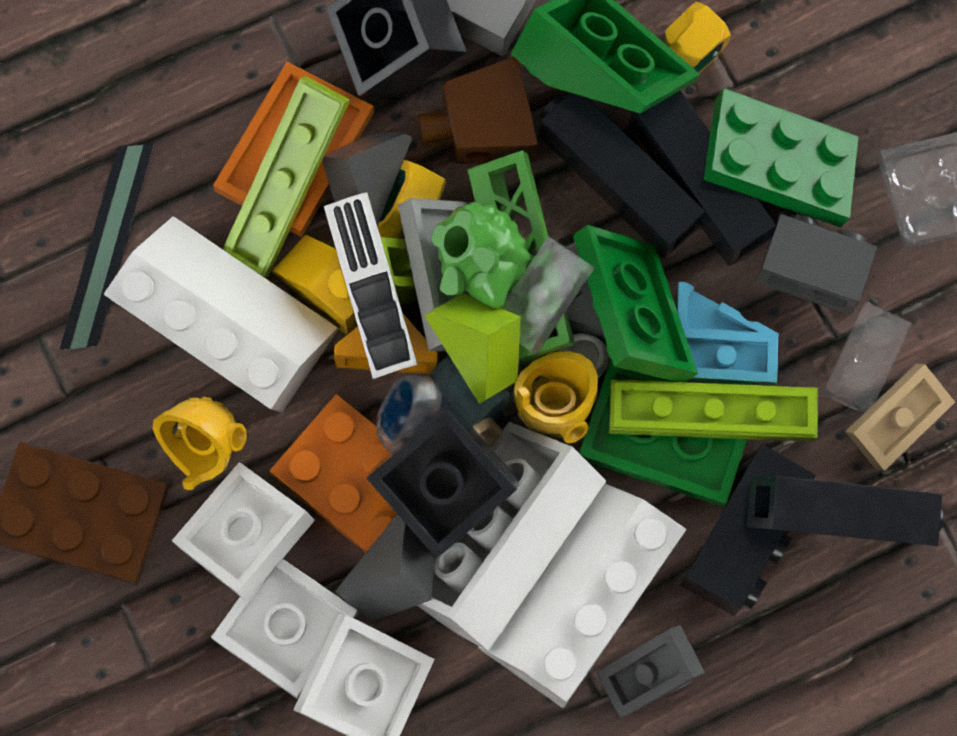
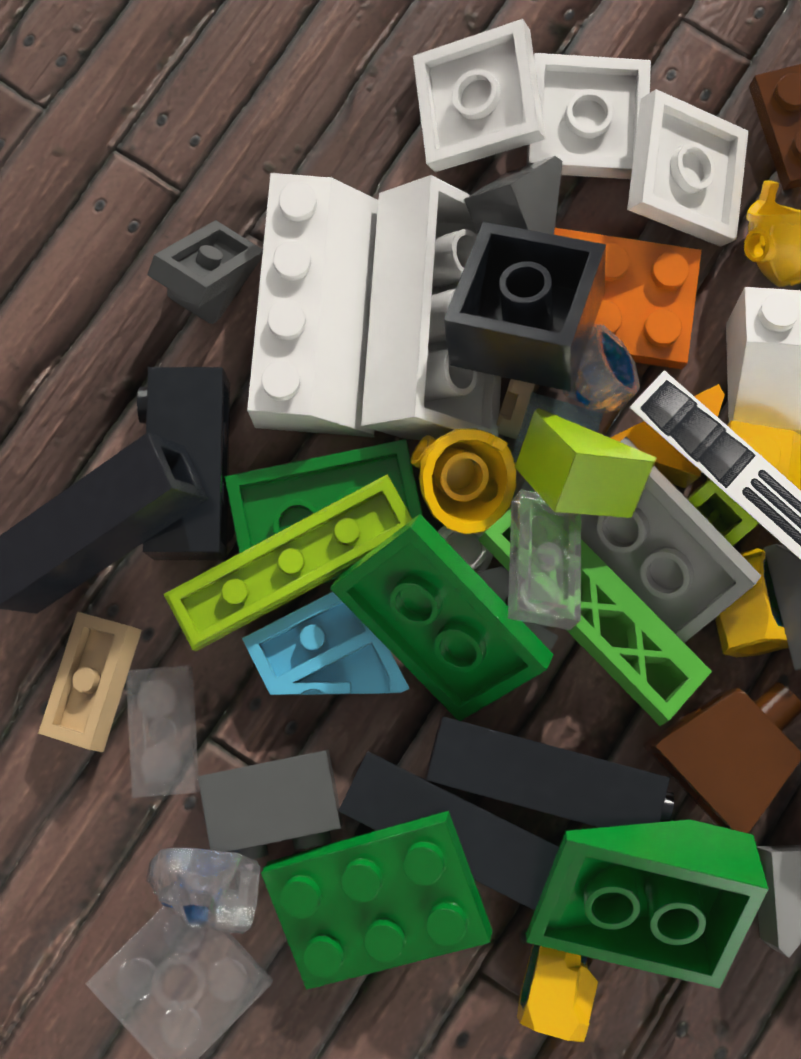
camera: 150 degrees right, 5 degrees up
bright green animal [431,201,530,309] -> none
none -> clear rock [146,848,260,934]

